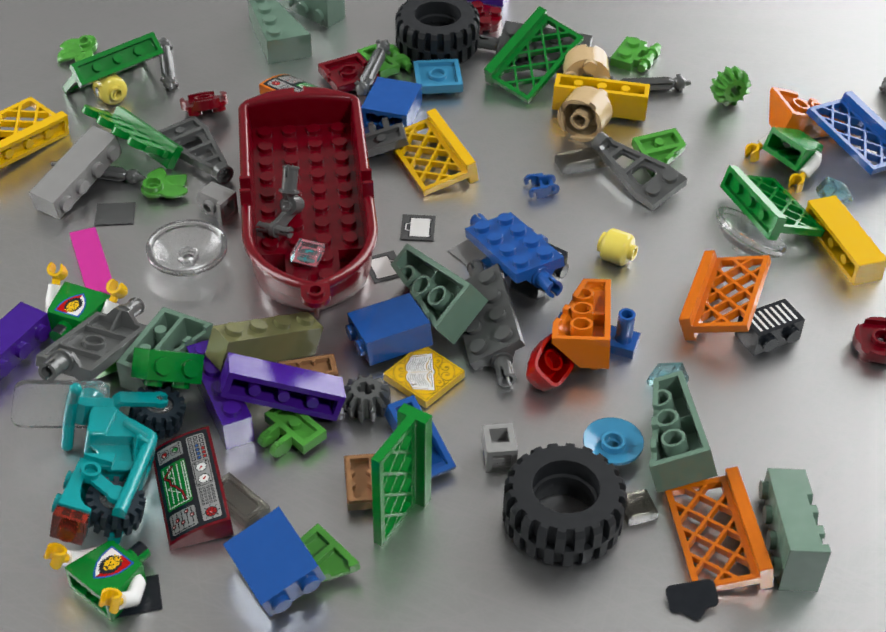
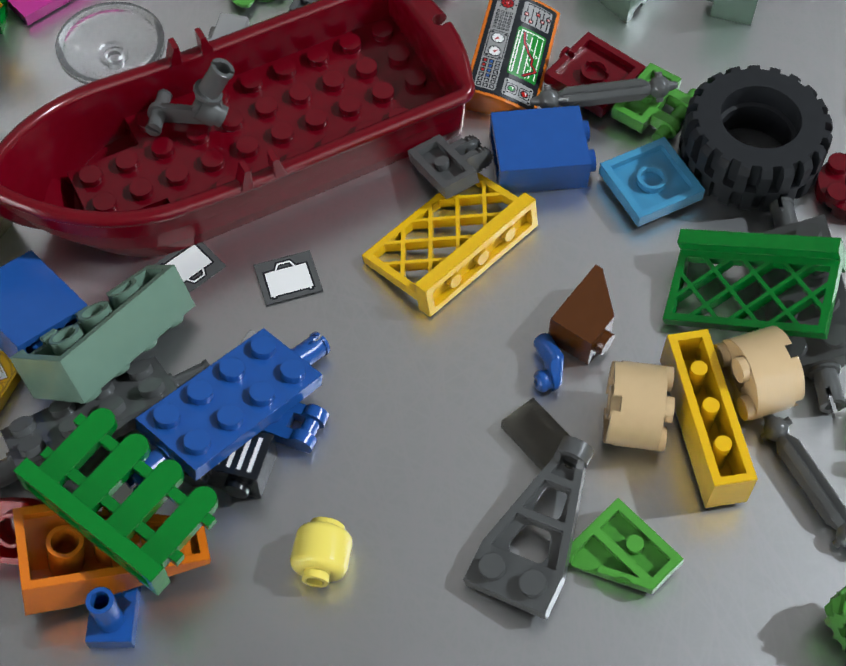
camera: 70 degrees right, 15 degrees up
clear light blue tile [290,238,325,267] -> none
blue piece [524,173,560,199] -> none
none -> green fence [13,408,218,596]
none -> blue arm [533,333,564,393]
none -> reddish brown slope [548,265,615,365]

